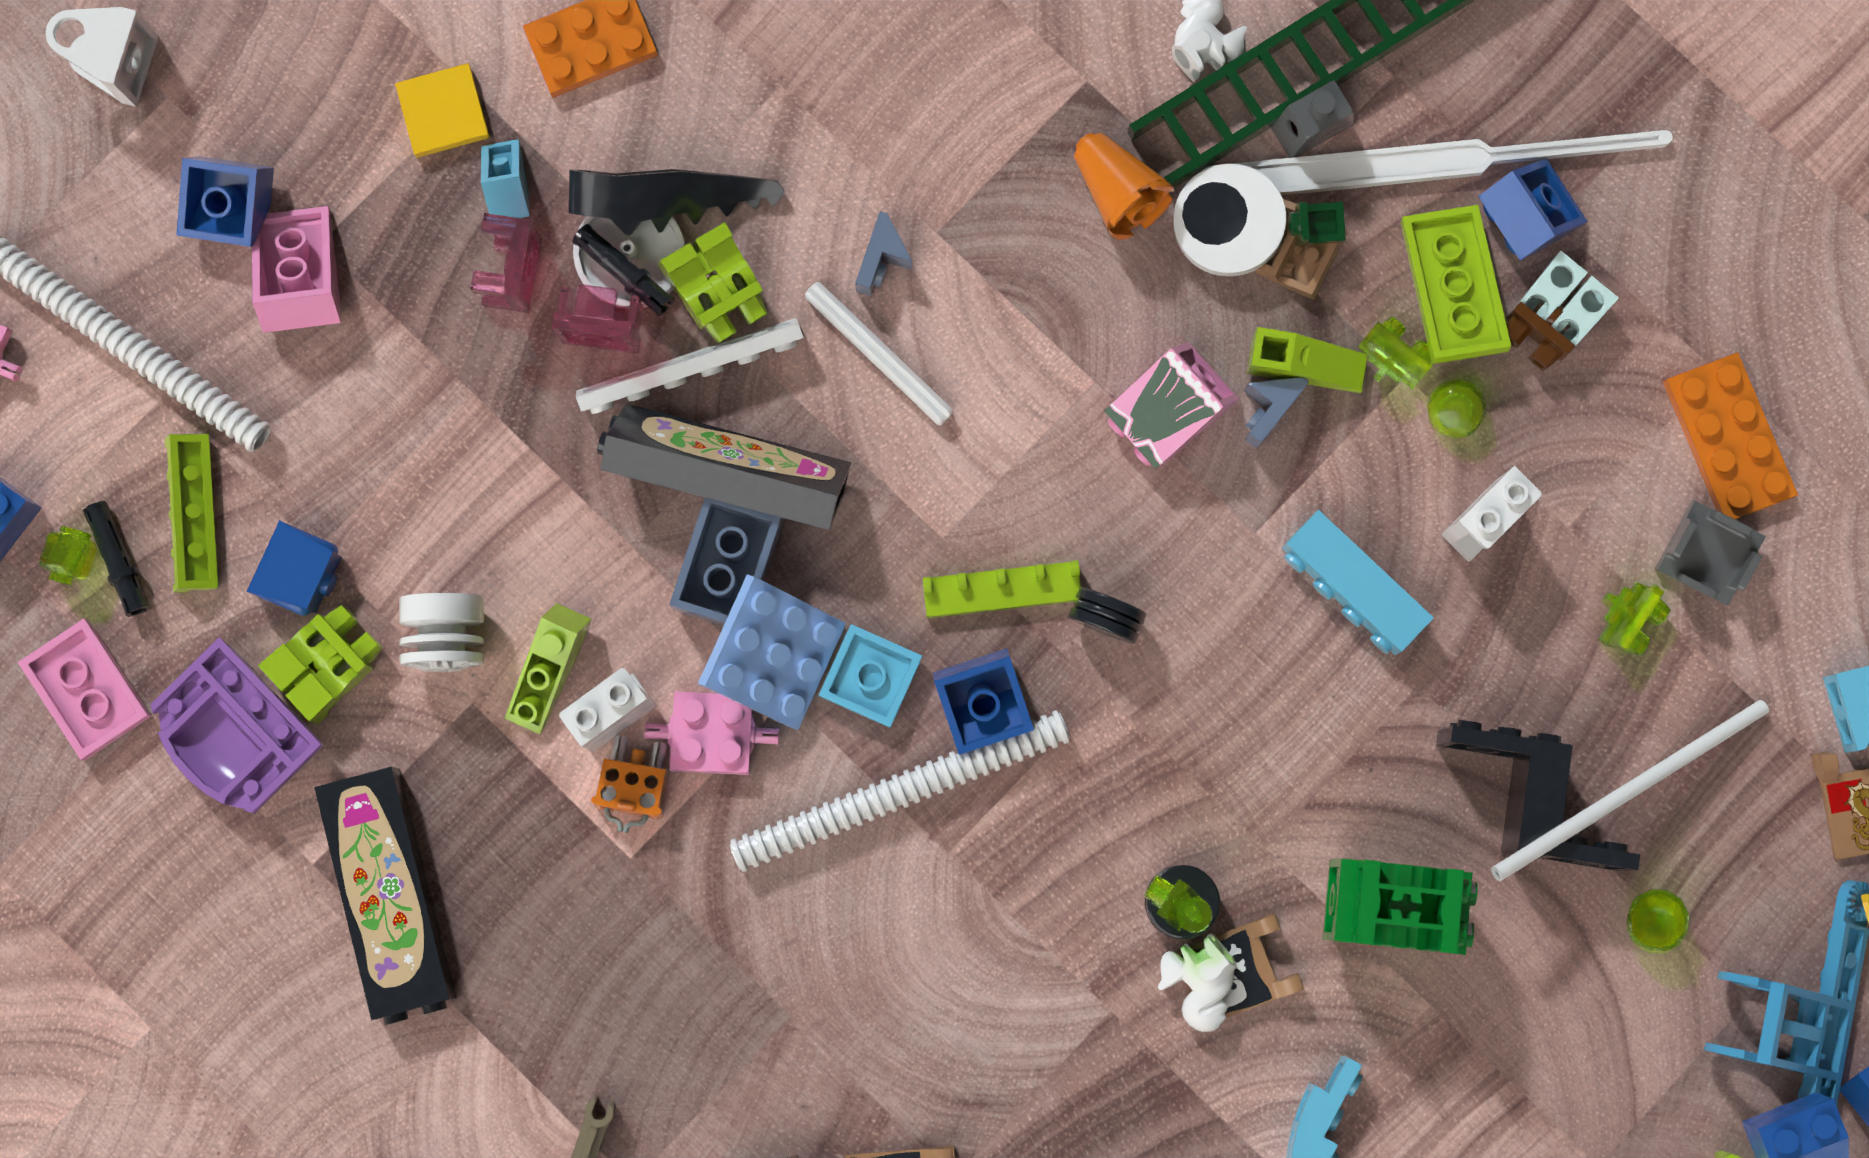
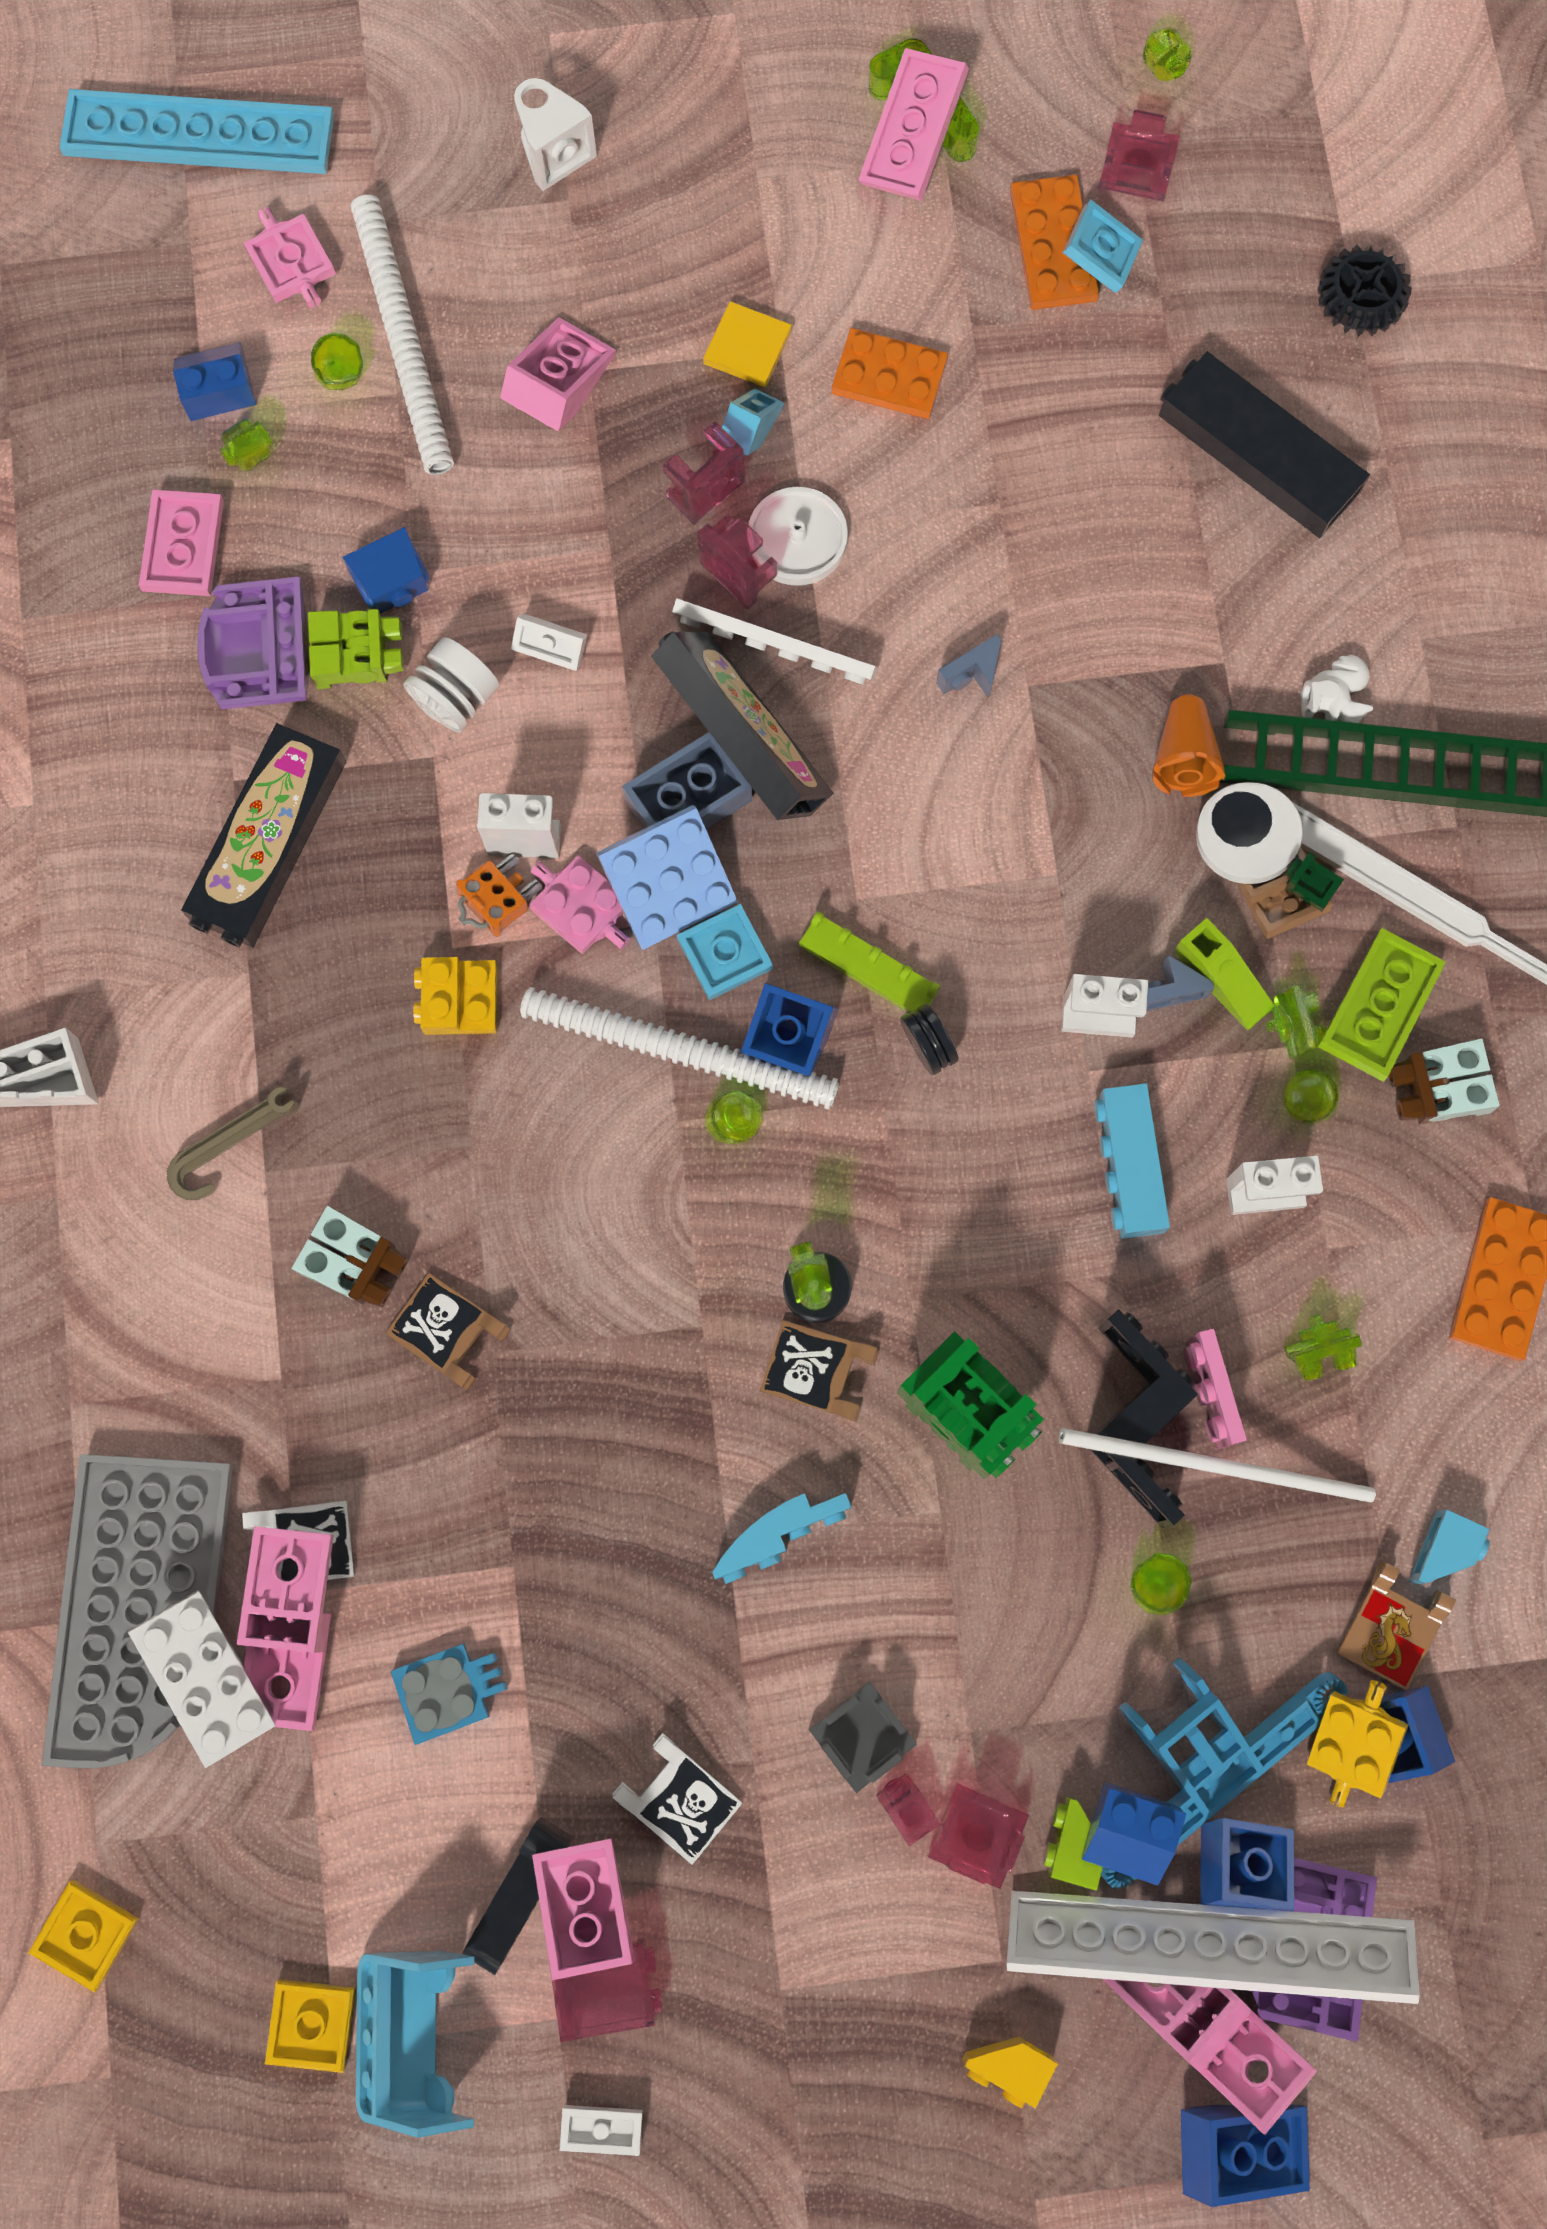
camera: 40 degrees right, 5 degrees down
black pin [82,501,151,617] -> none
lime hinge [165,434,218,593] -> none
blue slope [176,156,274,247] -> none
lime slope [504,603,592,734] -> none
black animal [568,169,784,236] -> none
black pin [572,224,675,317] -> none
lime hips [658,222,767,344] -> none
white axle [805,282,953,425] -> none
slope [1104,342,1240,469] -> none
white animal [1158,933,1237,1032] -> none
dark grey torso [1271,81,1354,158] -> none
slope [1478,158,1588,260] -> none
dark grey panel [1655,500,1766,605] -> none
none -> clear neon green hair [311,332,363,391]
none -> yellow plate [413,957,497,1035]
none -> white plate [511,613,587,671]
none -> clear neon green hair [704,1090,763,1145]
none -> white panel [1061,974,1148,1038]
none -> bright pink plate [1184,1329,1247,1449]

